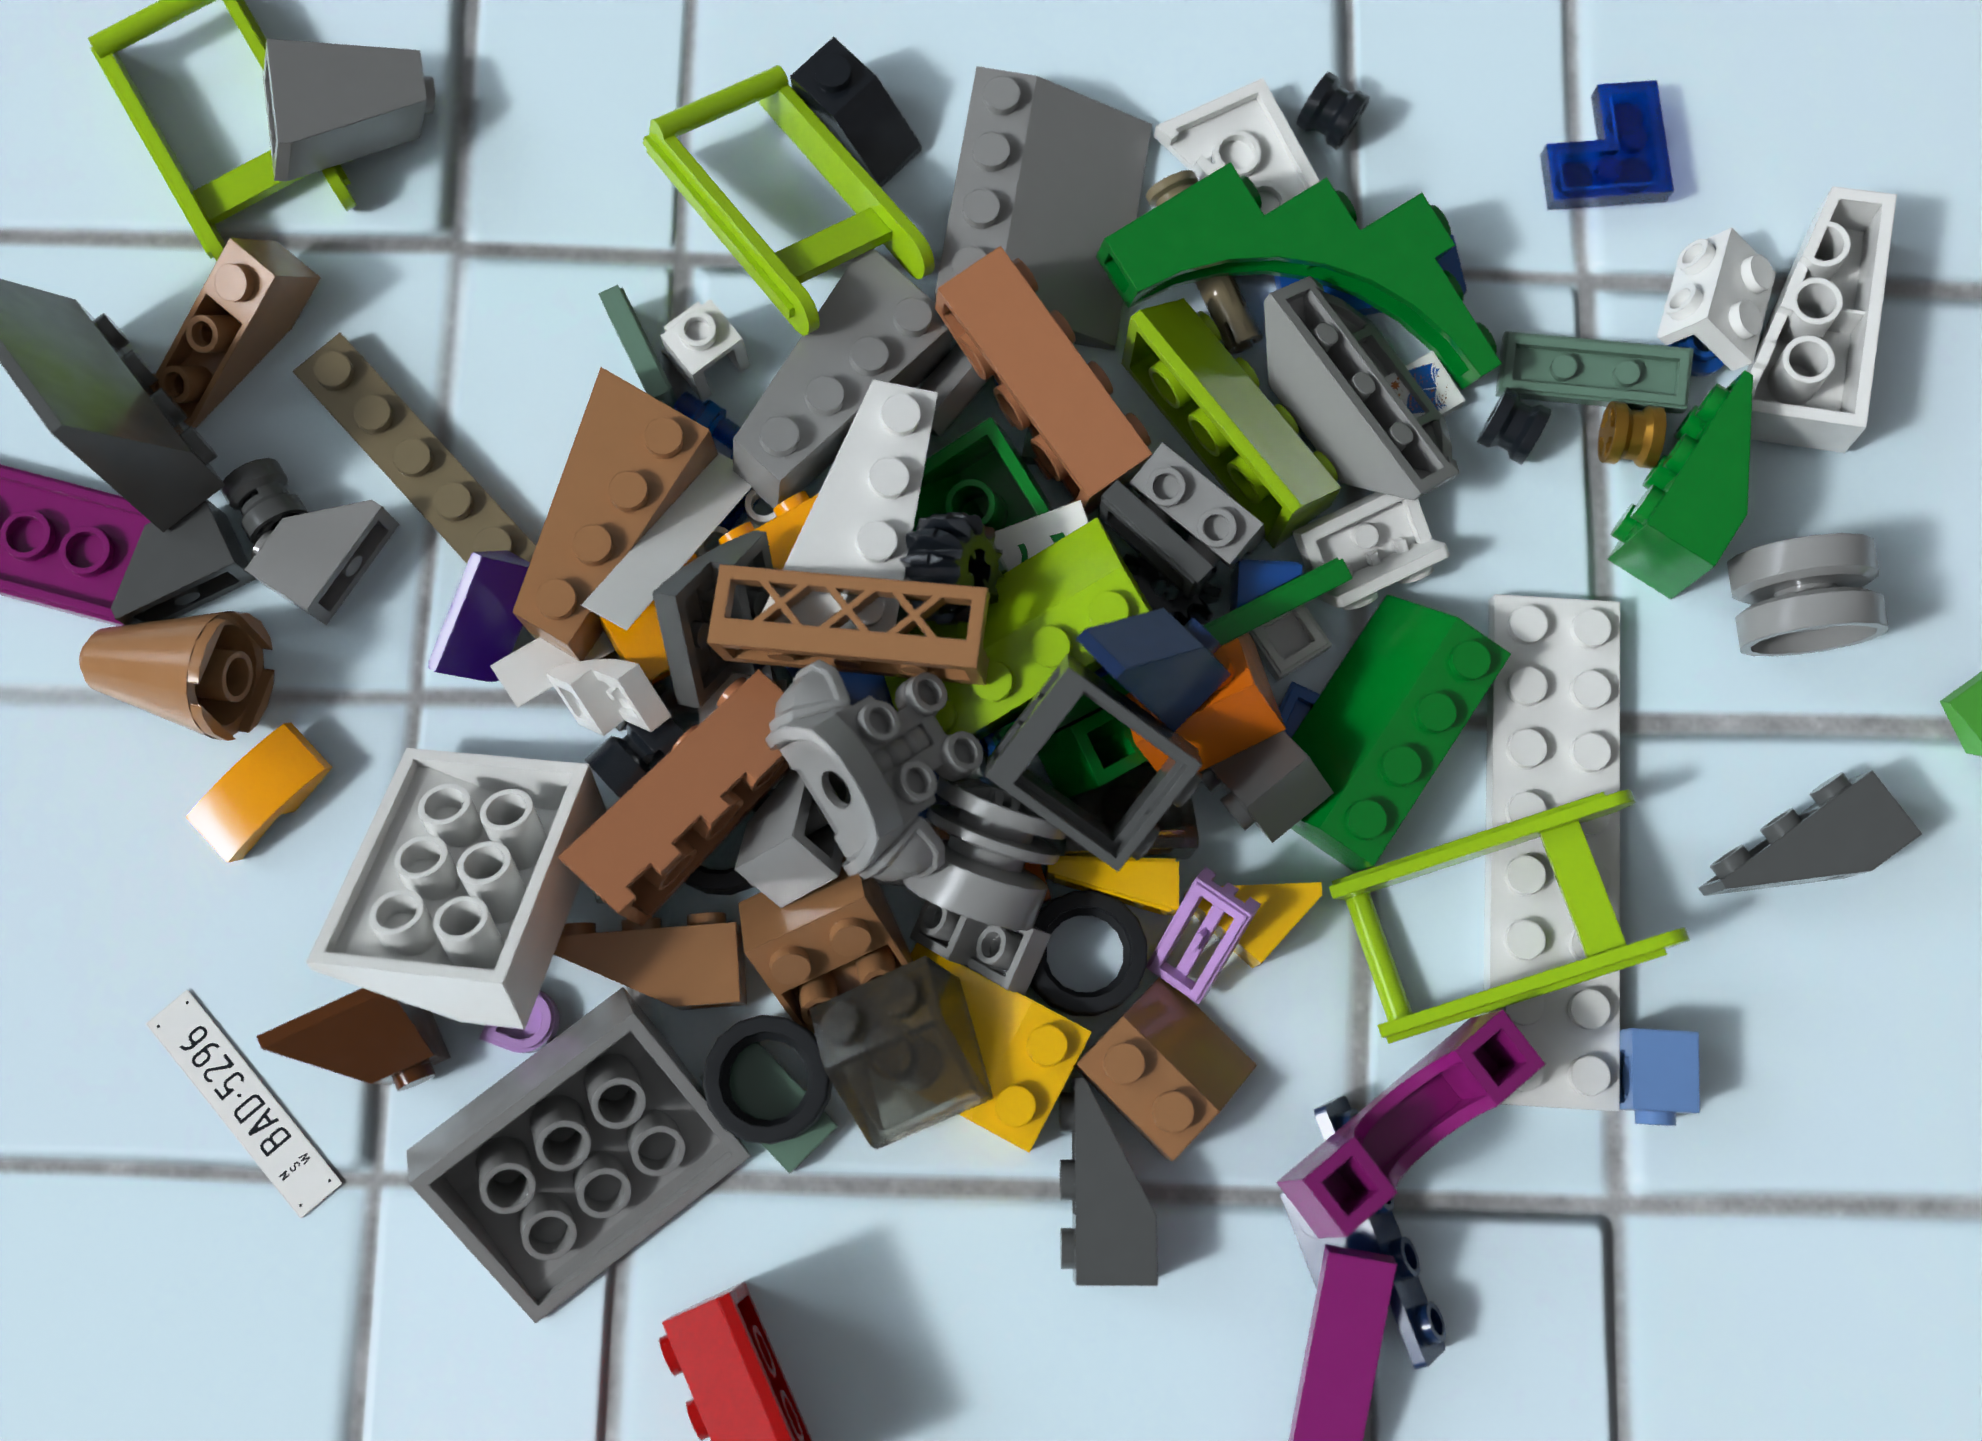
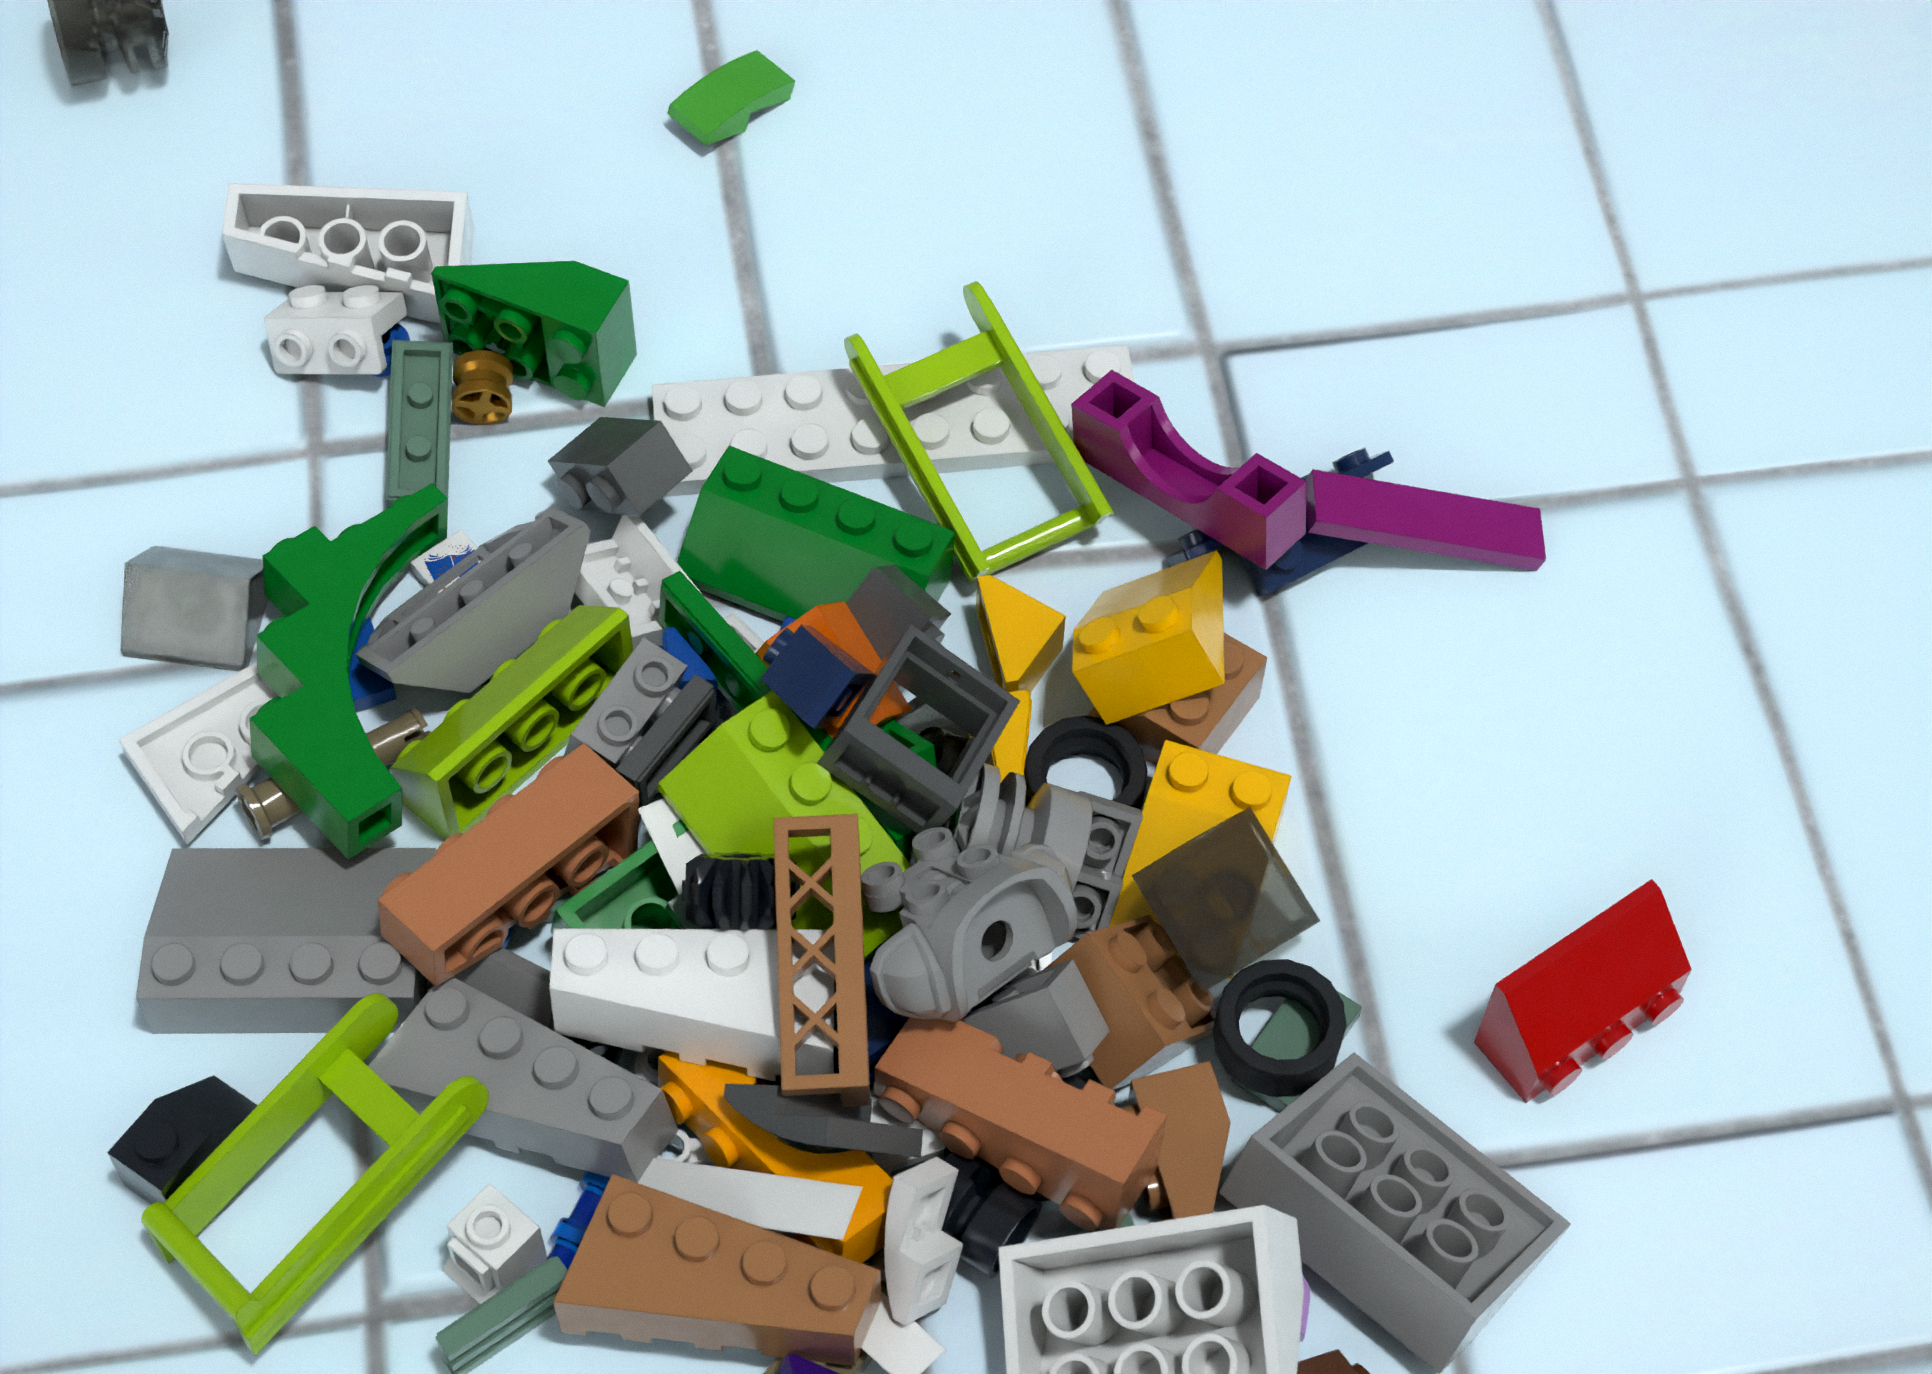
camera: 100 degrees left, 20 degrees down
dark grey slope [1059,1078,1158,1286] -> none
lavender tile [1146,867,1261,1004] -> none
black wheel [1296,72,1370,150] -> none
black wheel [1477,387,1552,465] -> none
clear blue plate [1540,80,1674,210] -> none
medium blue brick [1620,1028,1700,1126] -> none
dark grey slope [1698,770,1922,896] -> none
light grey wheel [1727,533,1889,657] -> none
none -> clear smoke slope [120,545,268,672]
none -> dark grey brick [548,417,693,517]
none -> yellow slope [1072,550,1225,725]

